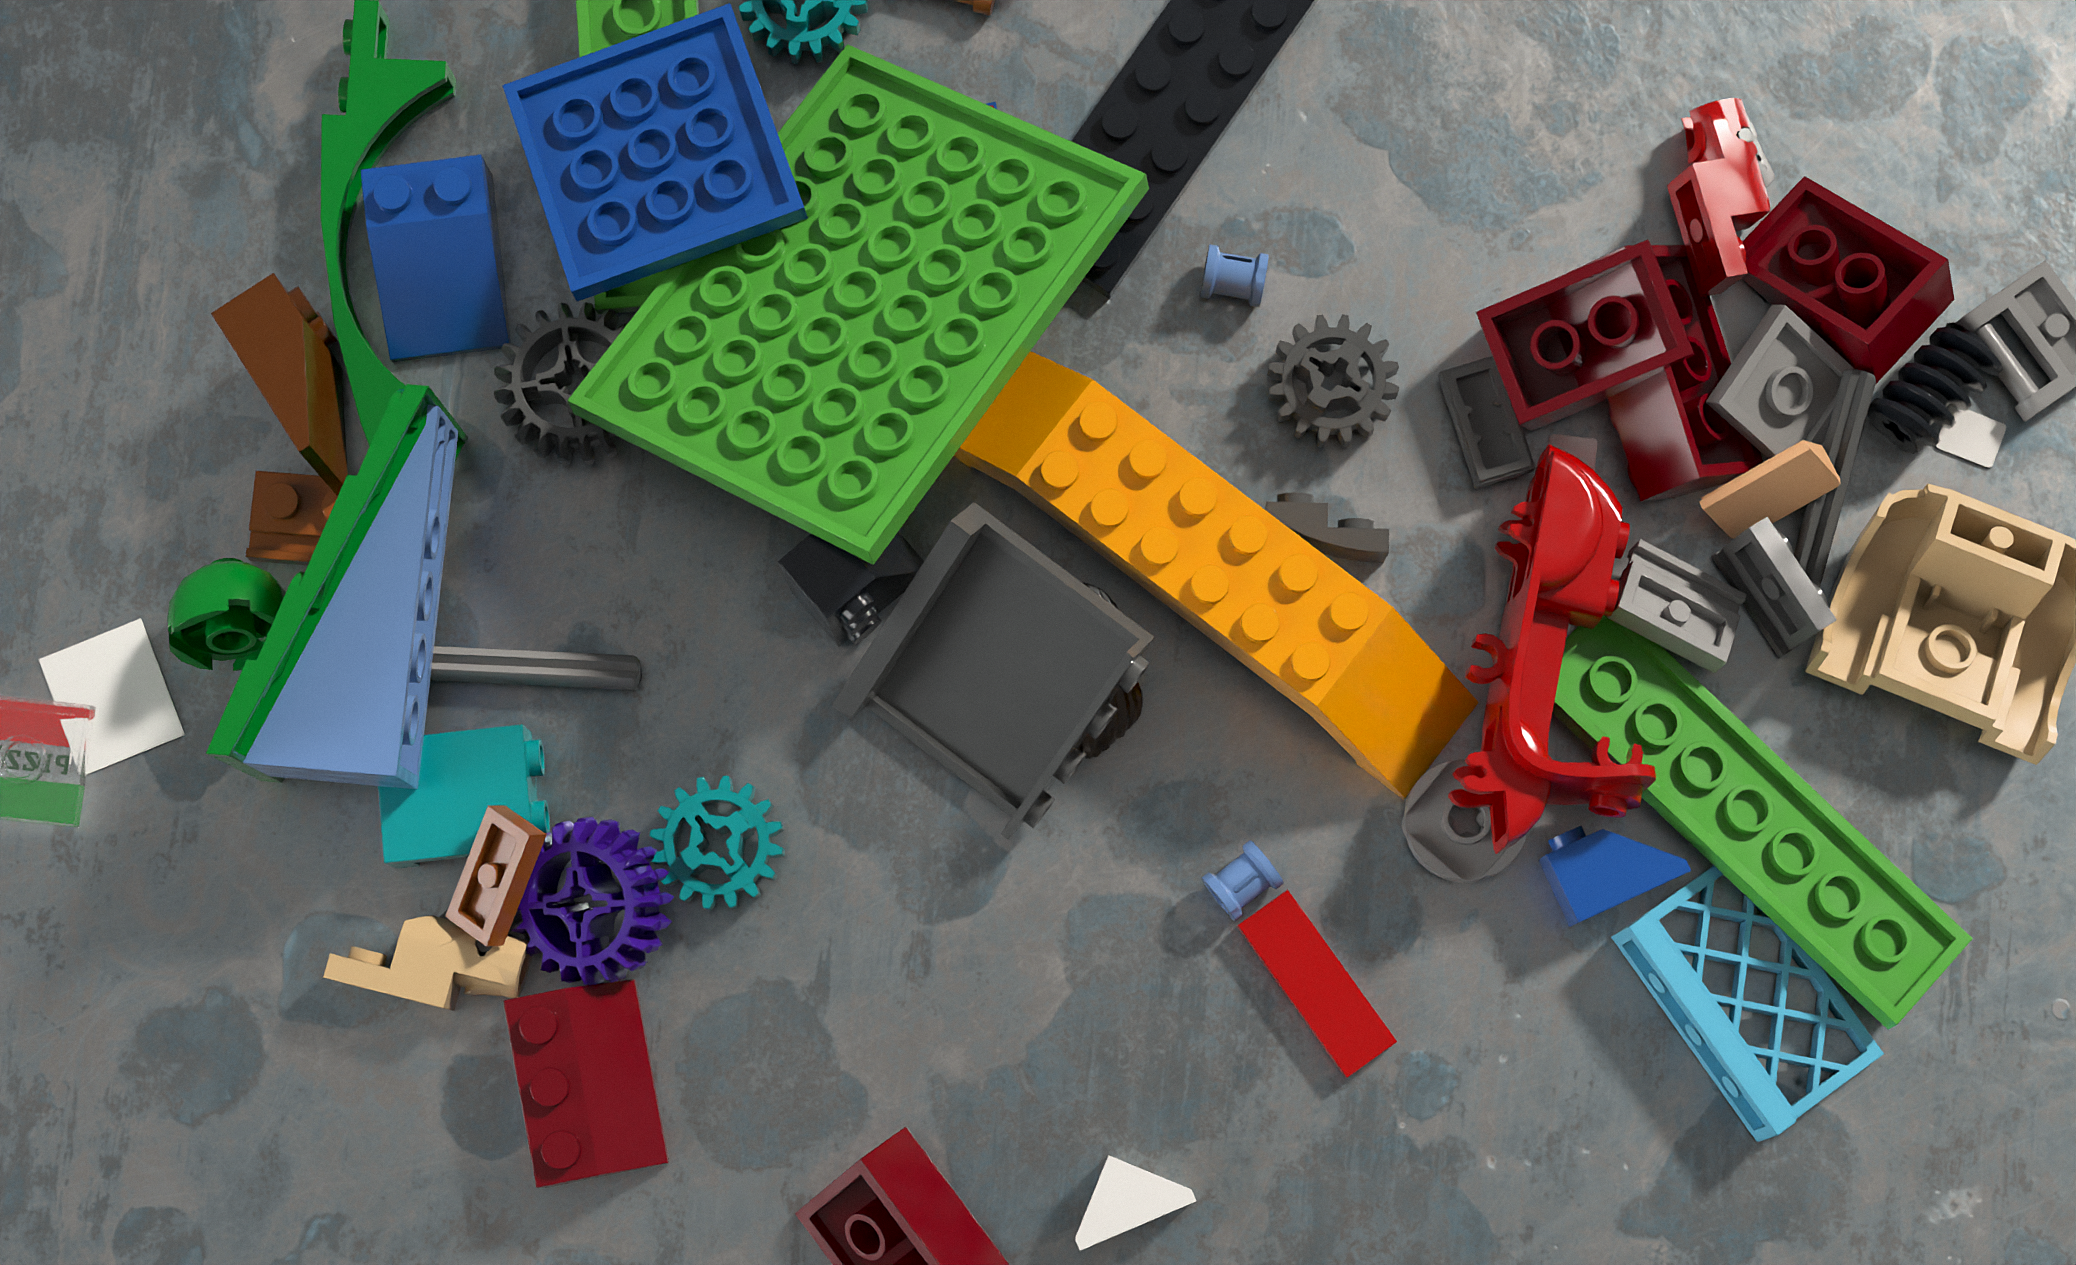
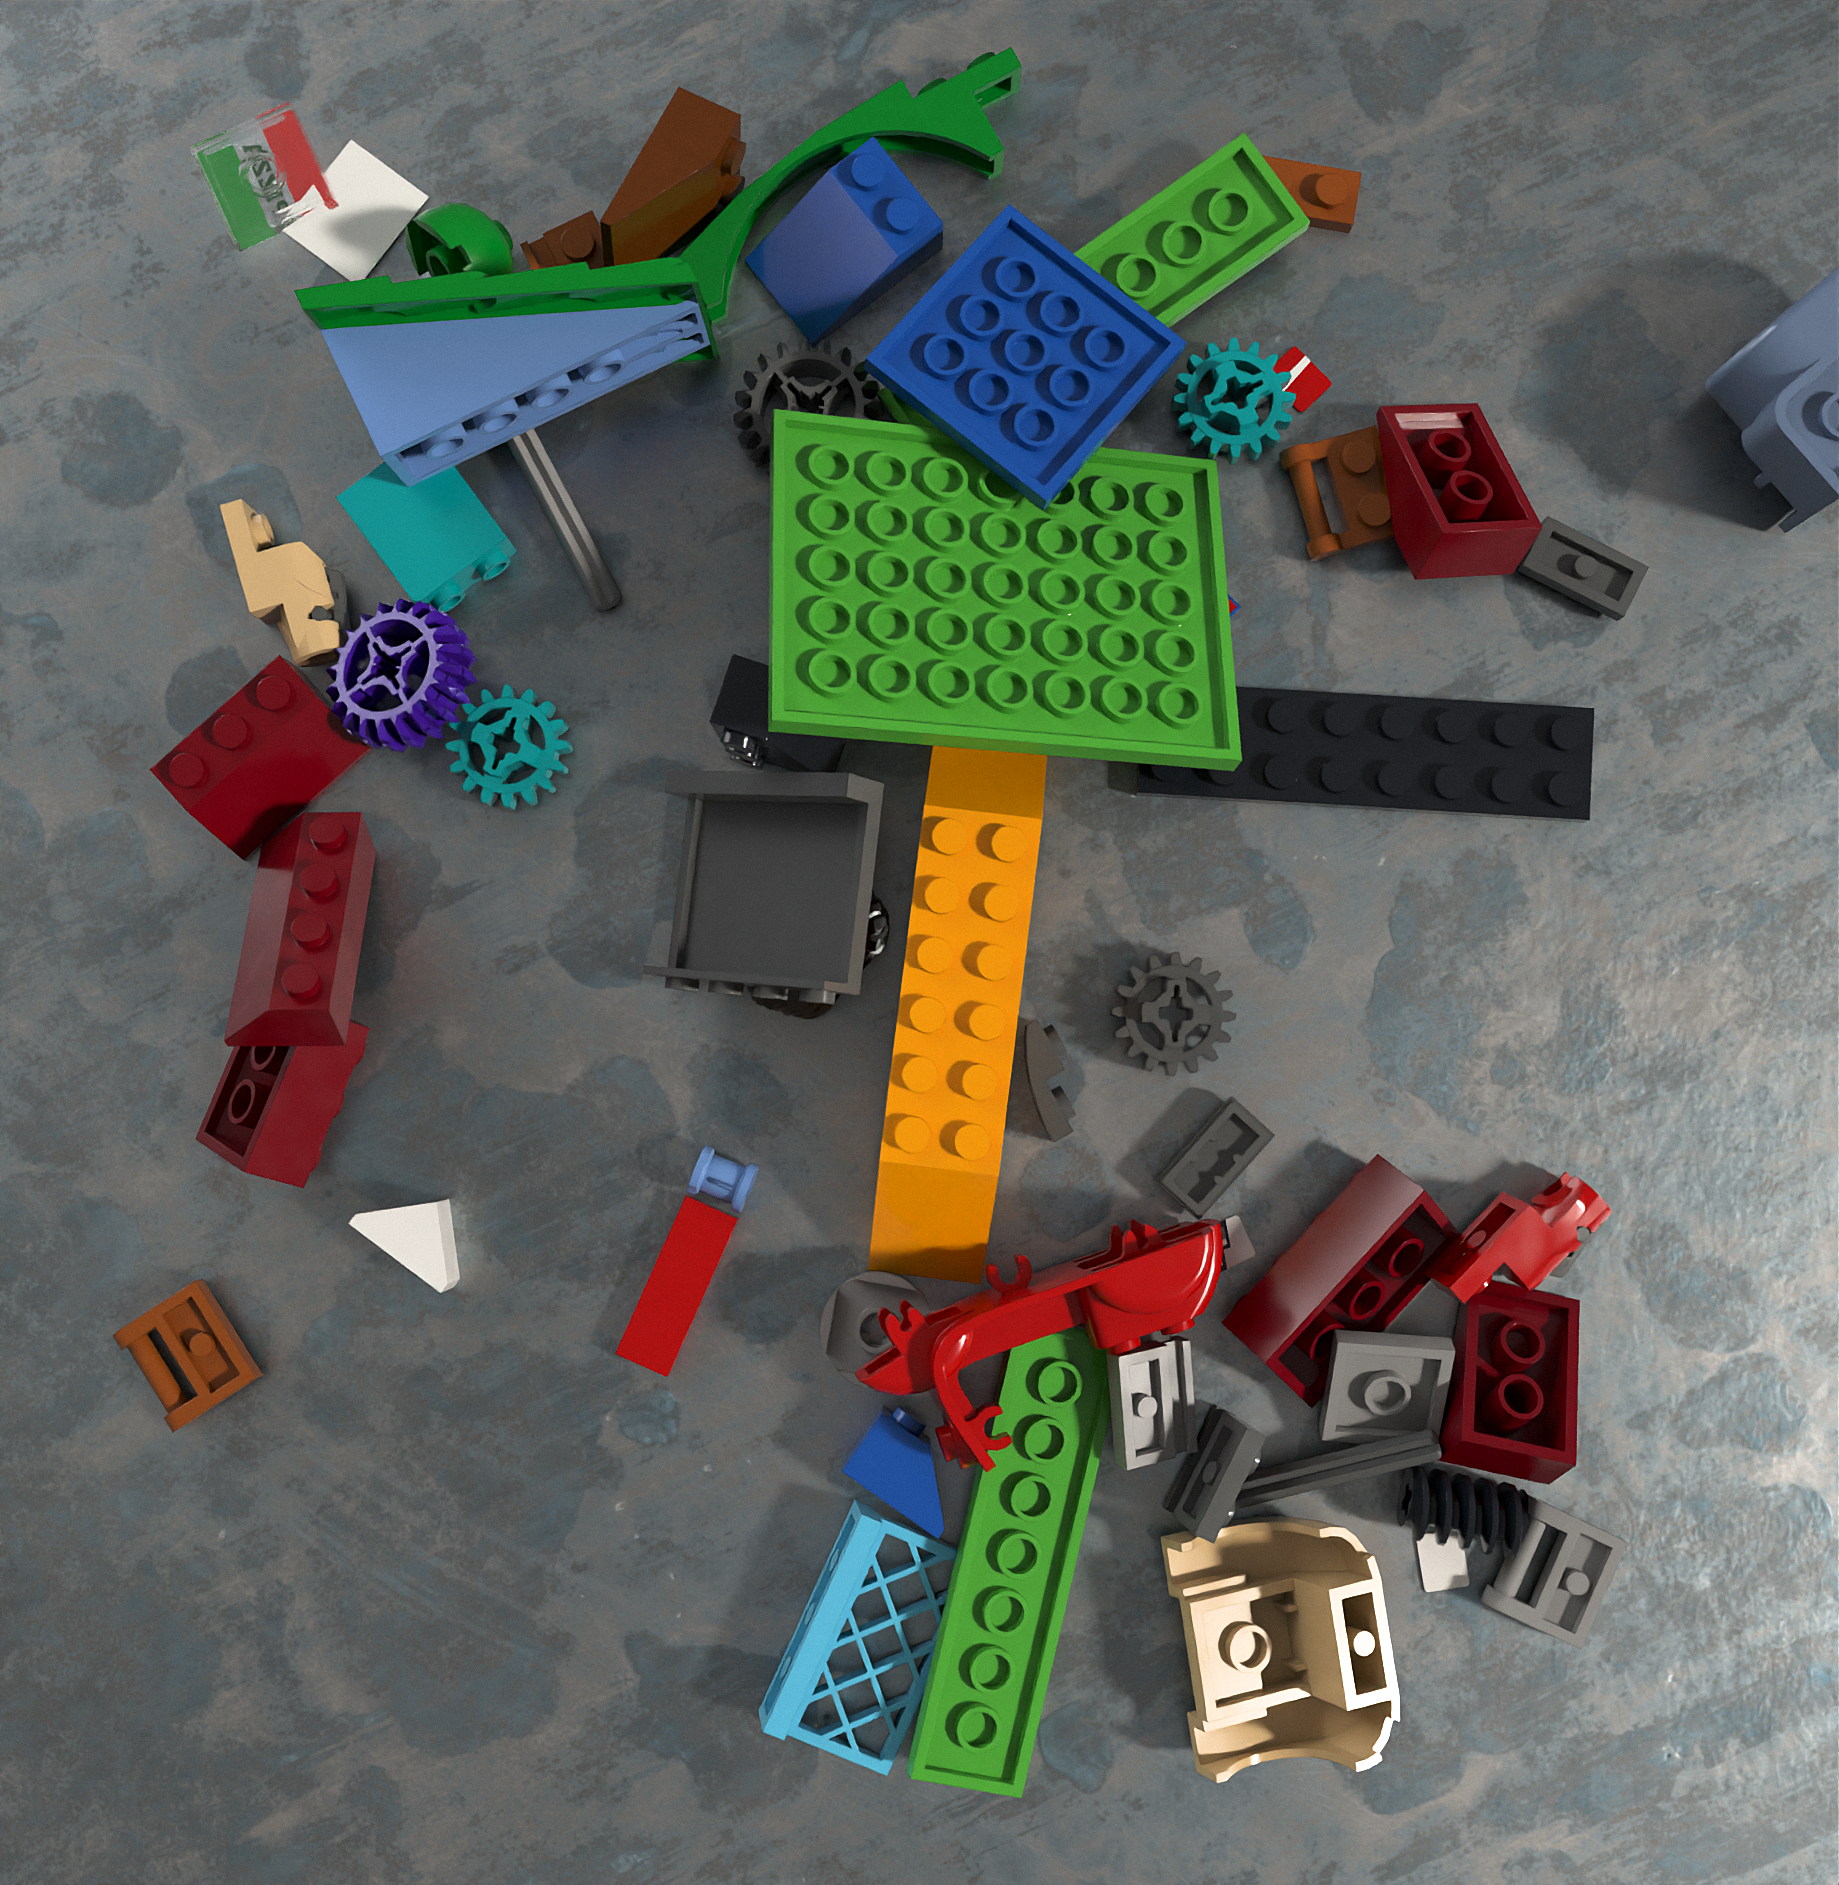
camera: 60 degrees right, 5 degrees up
plate [445,805,547,947] -> none
medium blue bush [1200,244,1269,307] -> none
dark red slope [1476,239,1695,431] -> none
light nougat slope [1699,440,1841,539] -> none
none -> dark red slope [224,812,376,1047]

